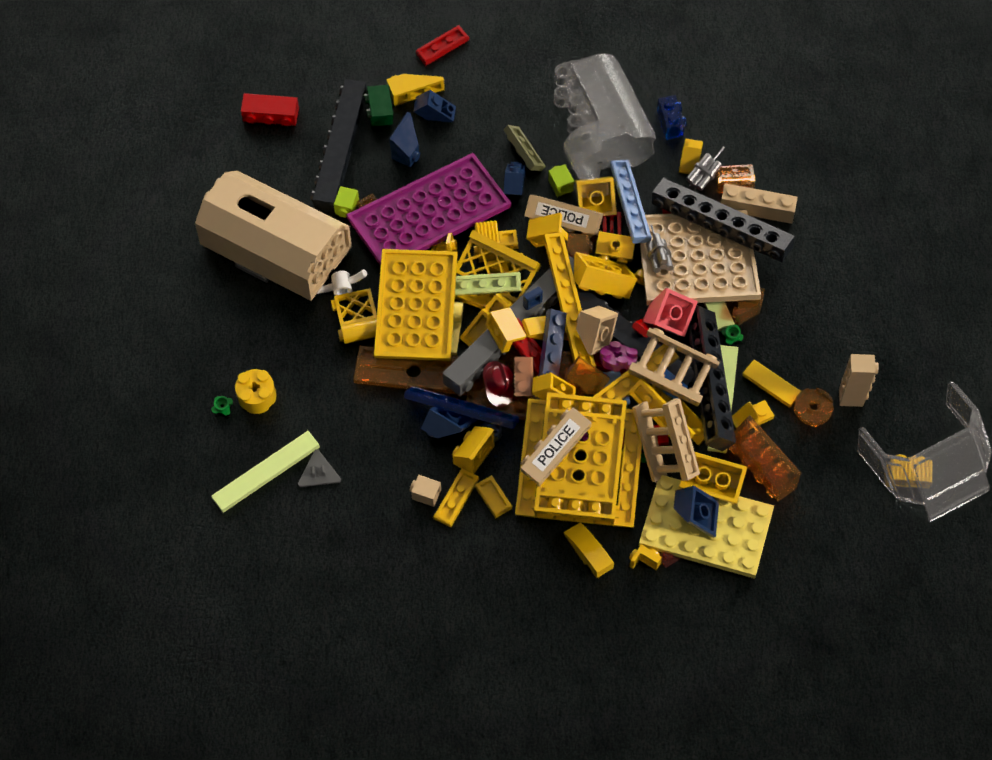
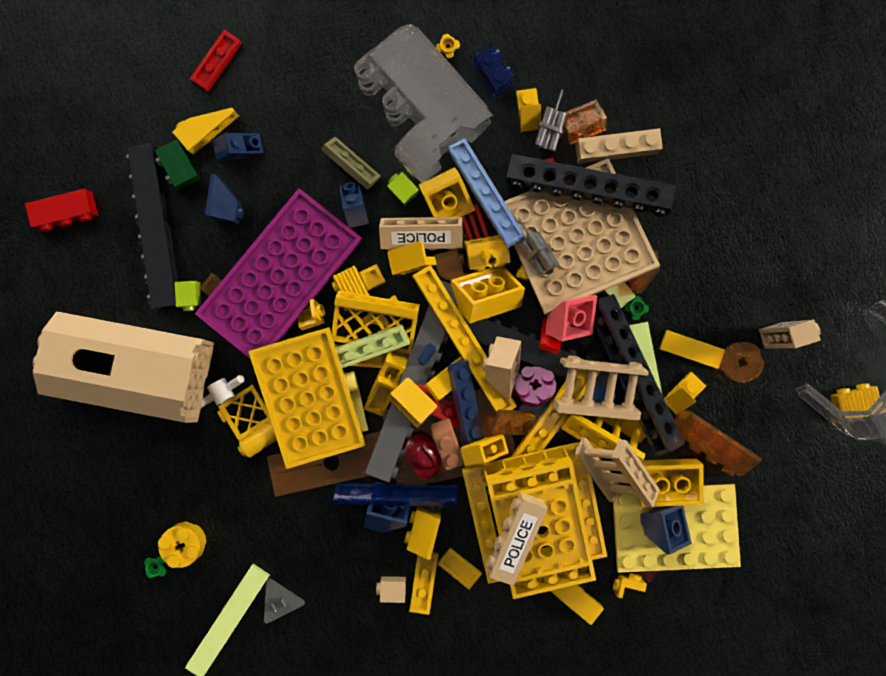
camera: 20 degrees left, 25 degrees up
none -> yellow plate [436,34,460,58]

